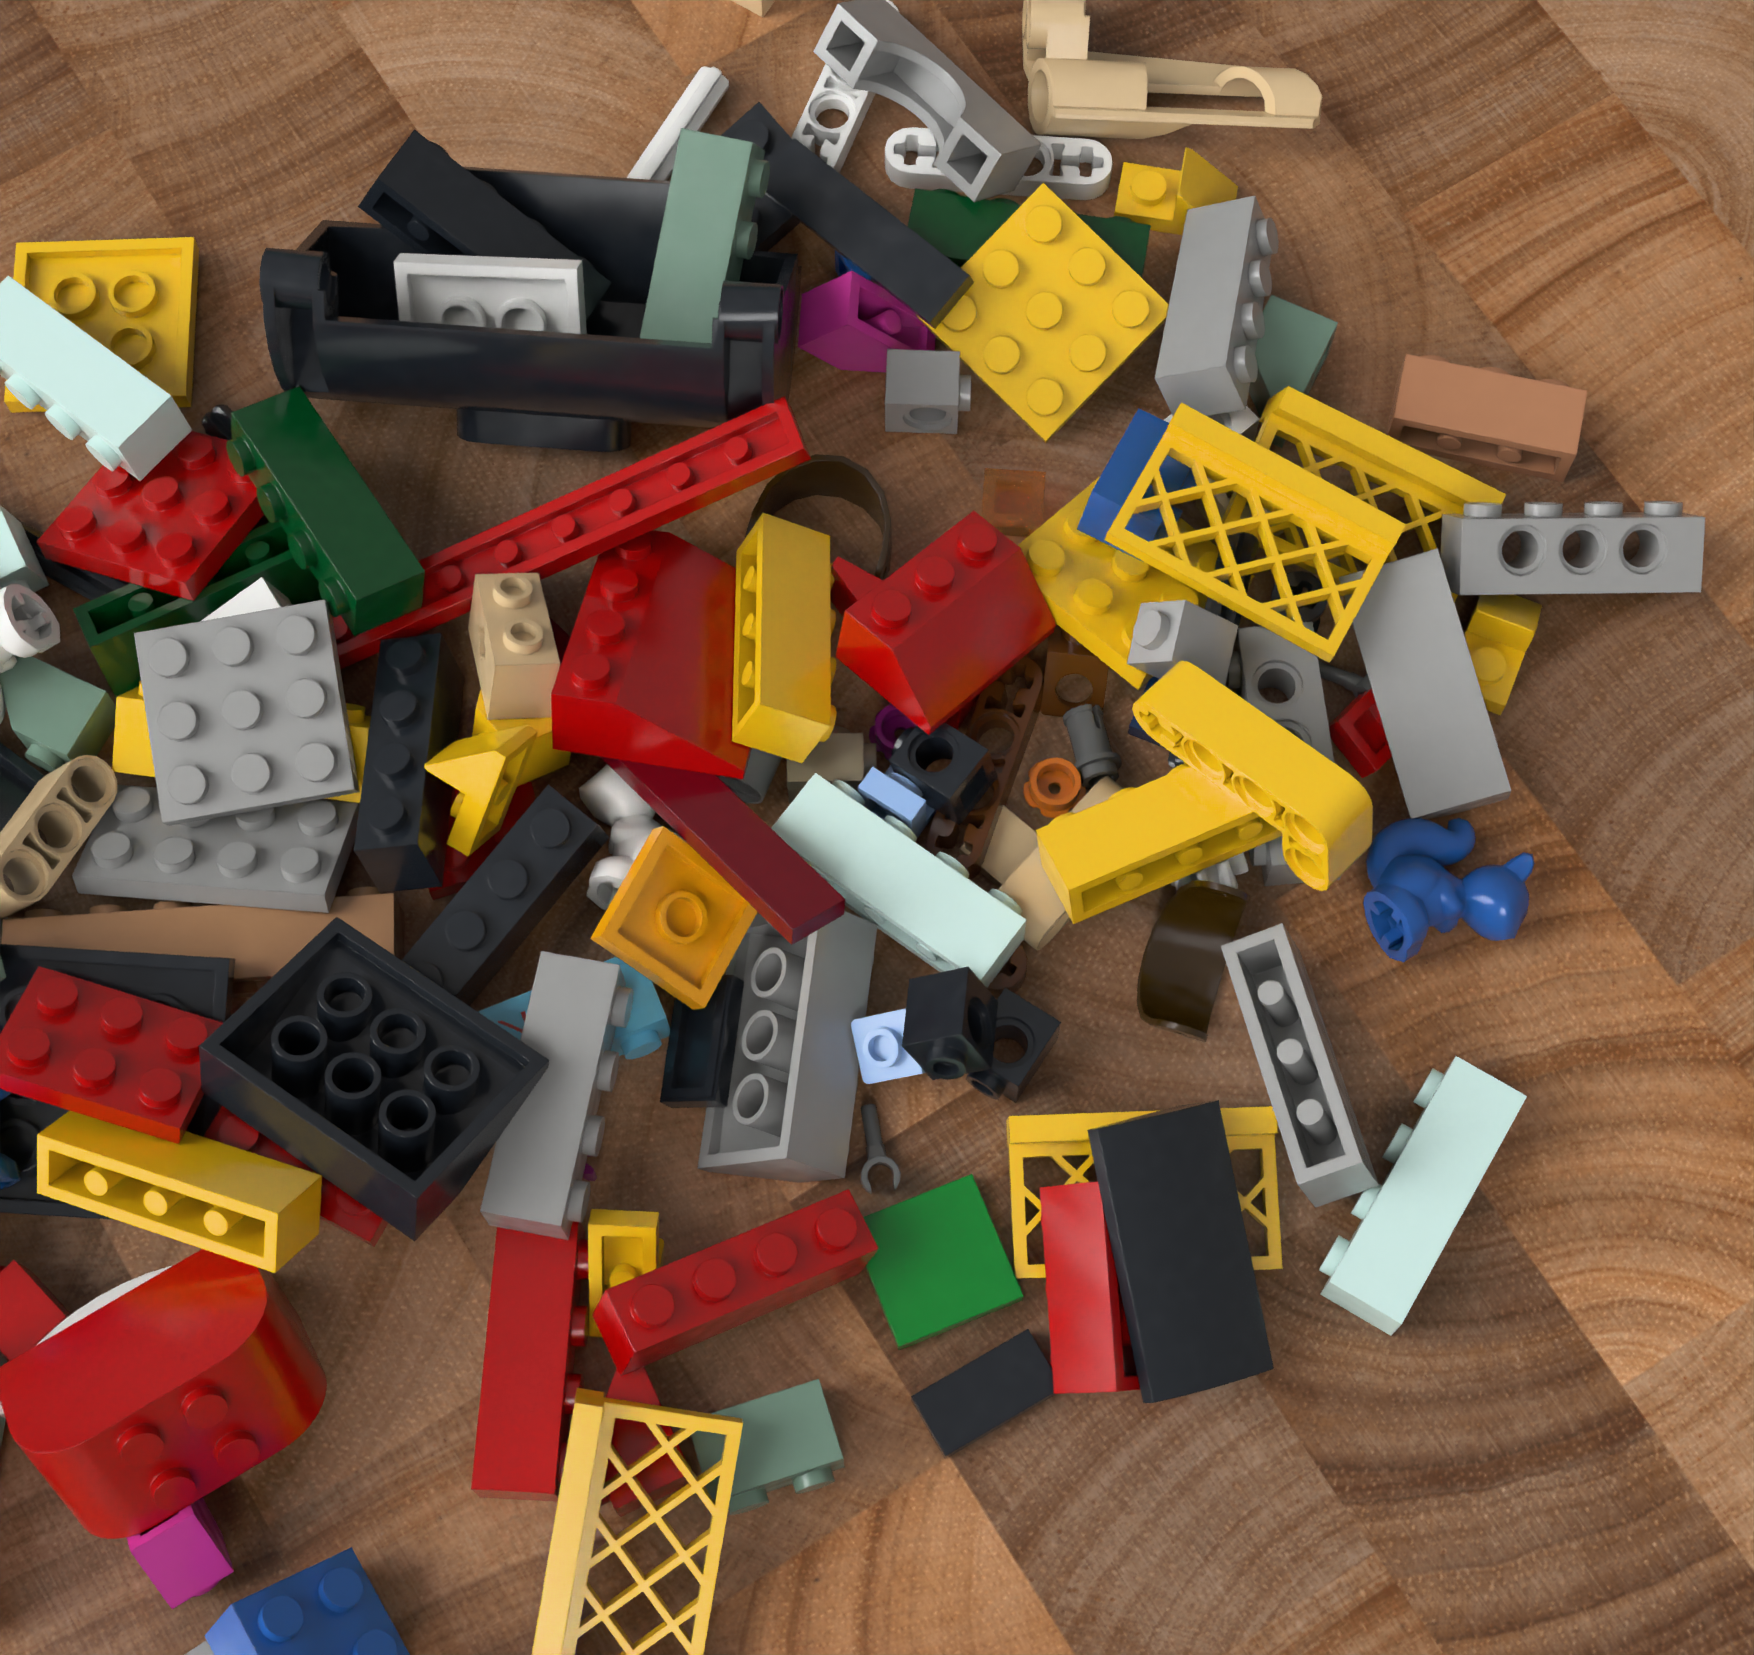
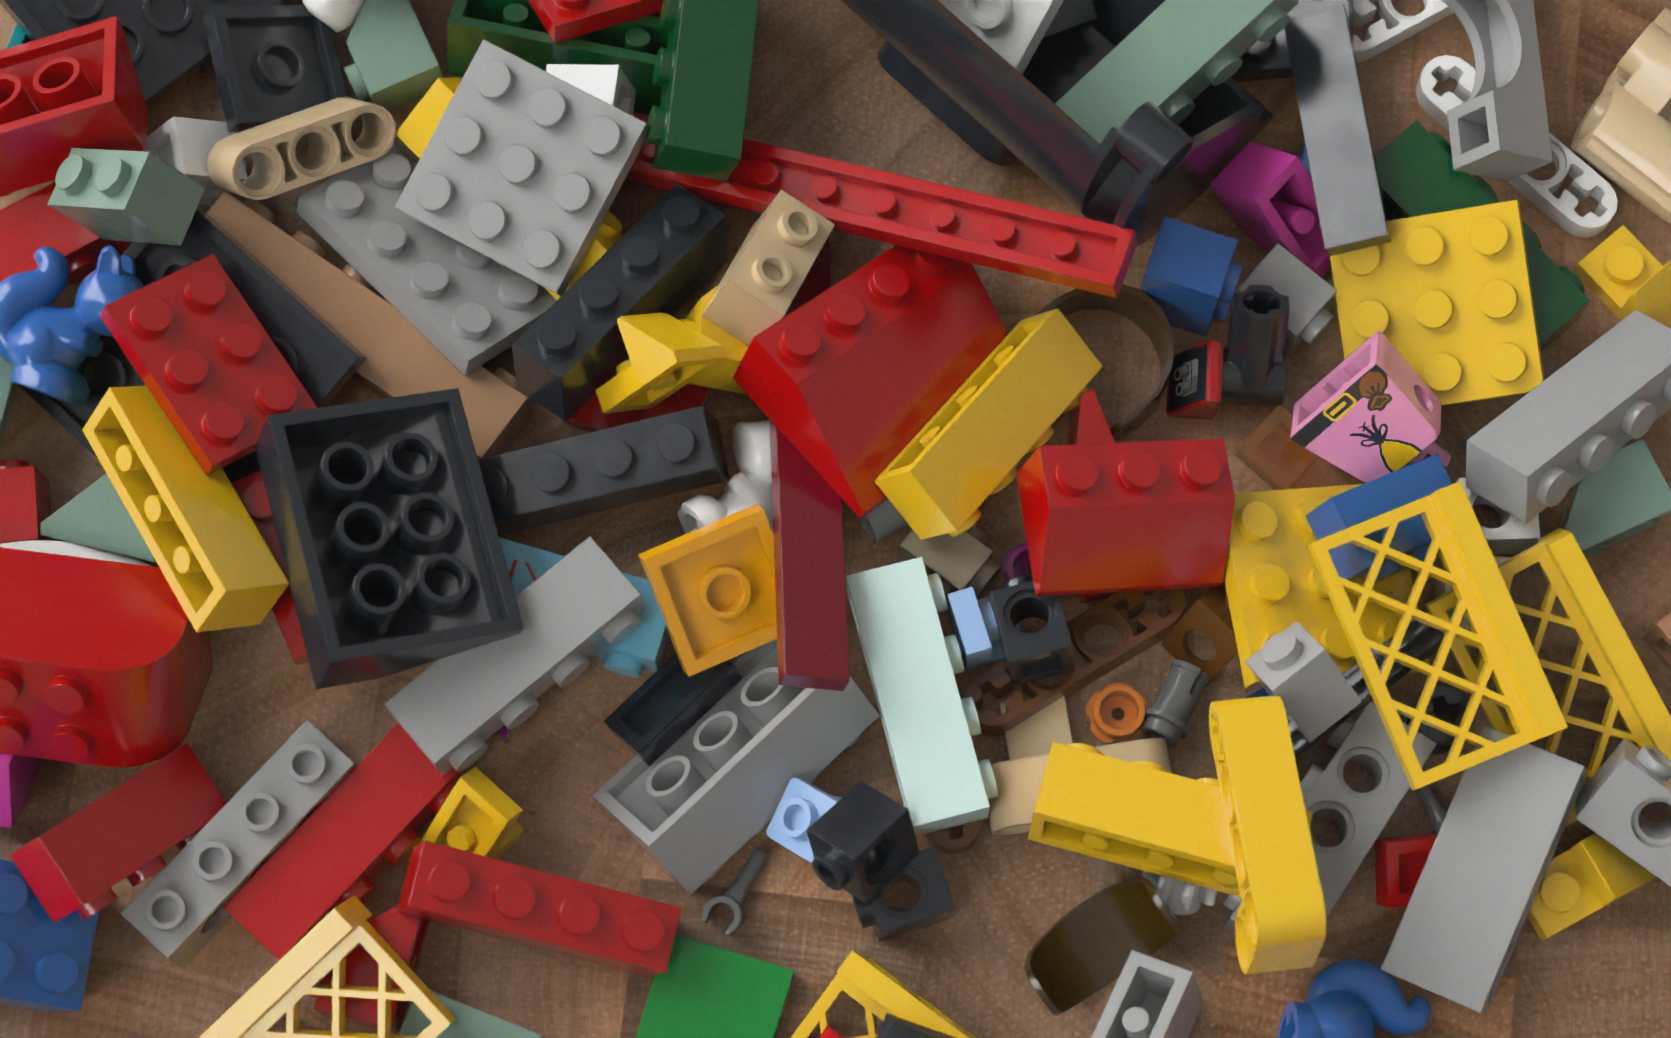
camera: 40 degrees right, 5 degrees up
none -> red brick [9,743,227,923]
none -> sand green slope [40,473,156,562]
none -> light grey brick [121,720,357,968]
none -> blue brick [1141,216,1243,337]
none -> slope [1166,340,1223,420]
none -> black piece [1220,285,1290,407]
none -> bright pink torso [1290,330,1451,483]

